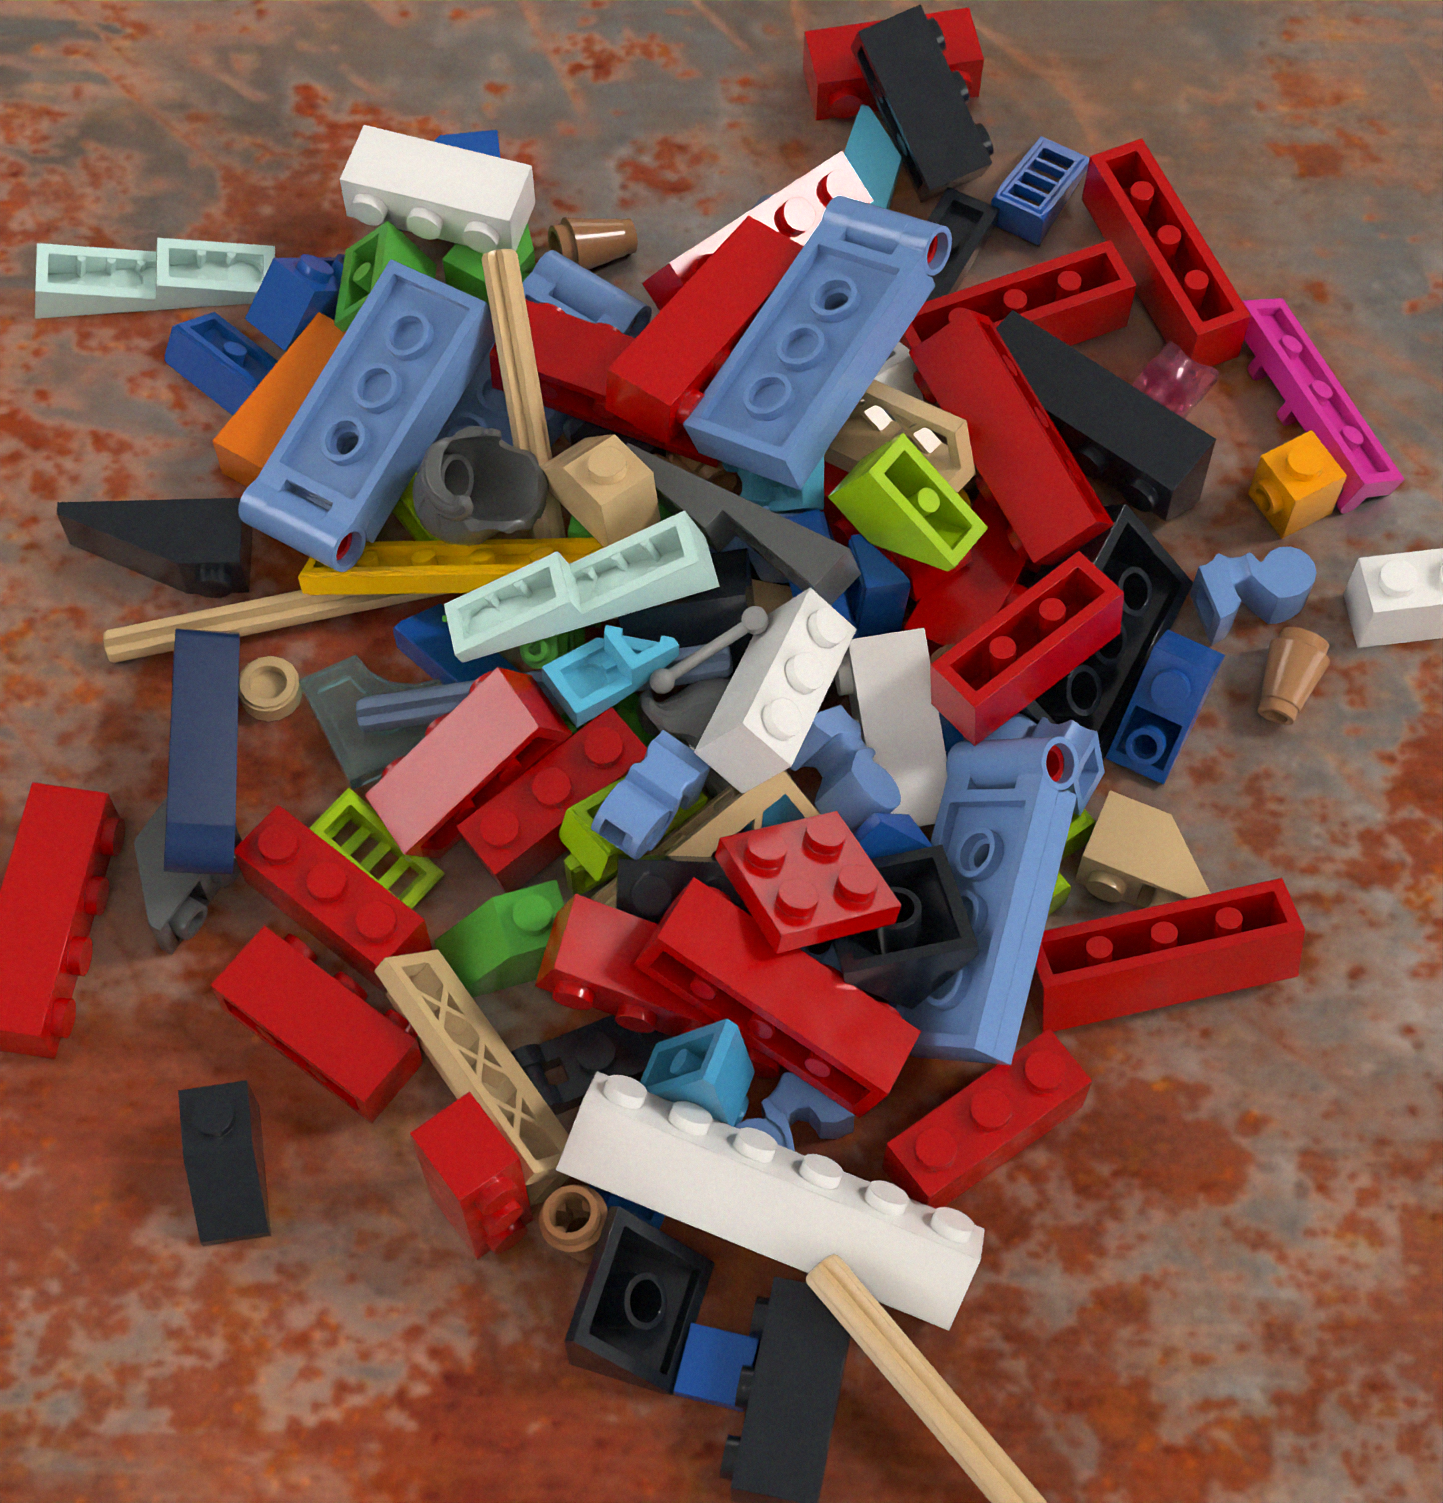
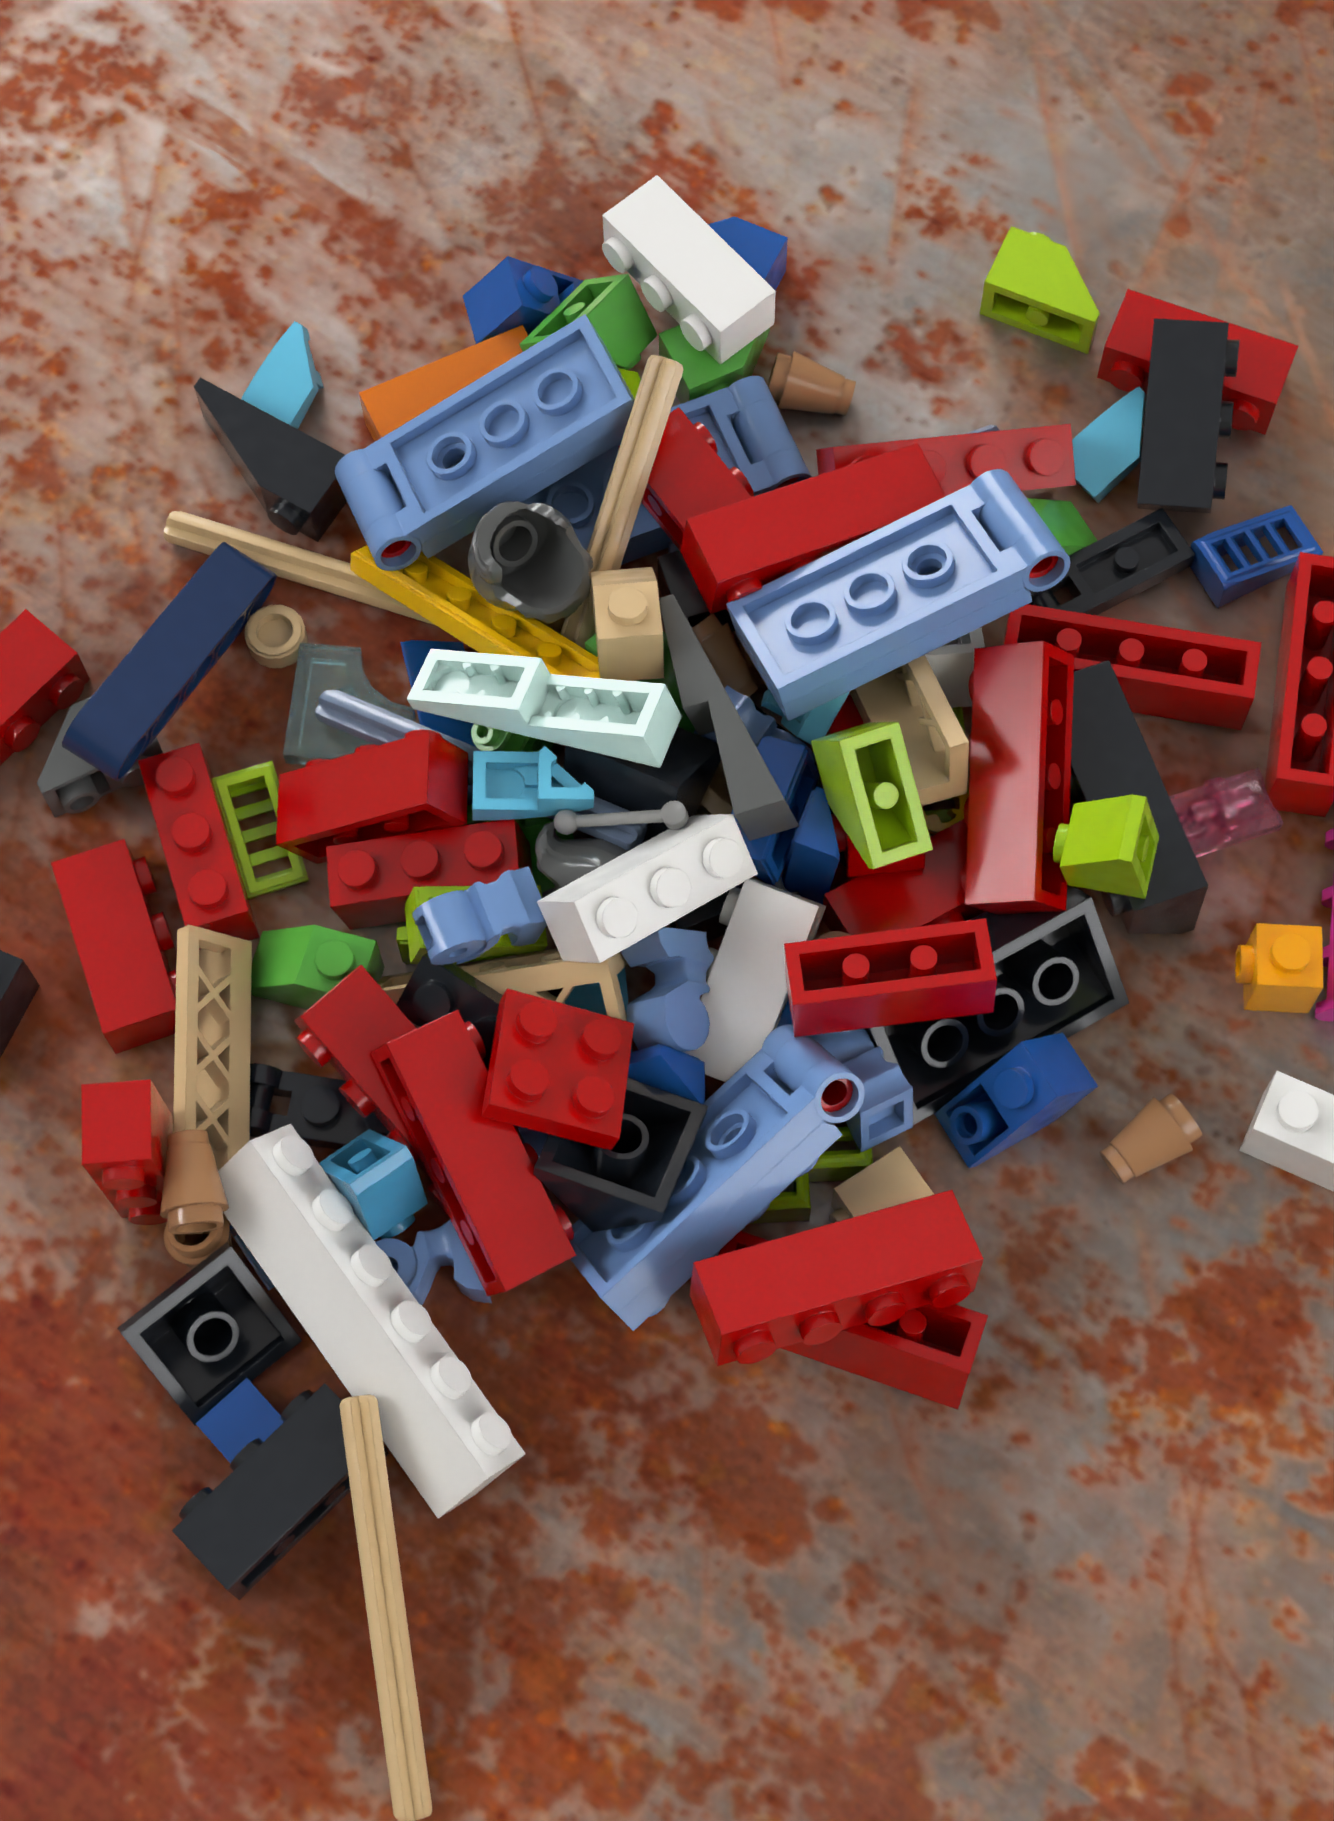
camera: 35 degrees right, 5 degrees up
light aqua slope [35,238,275,319] -> none
blue slope [164,312,278,416] -> none
red brick [882,1028,1092,1209] -> none
medium blue leg [1190,546,1317,646] -> none
none -> medium nougat cone [160,1129,229,1234]
none -> medium azure slope [241,321,324,429]
none -> red brick [689,1190,984,1366]
none -> lime slope [979,226,1100,354]
none -> lime slope [1053,794,1159,899]

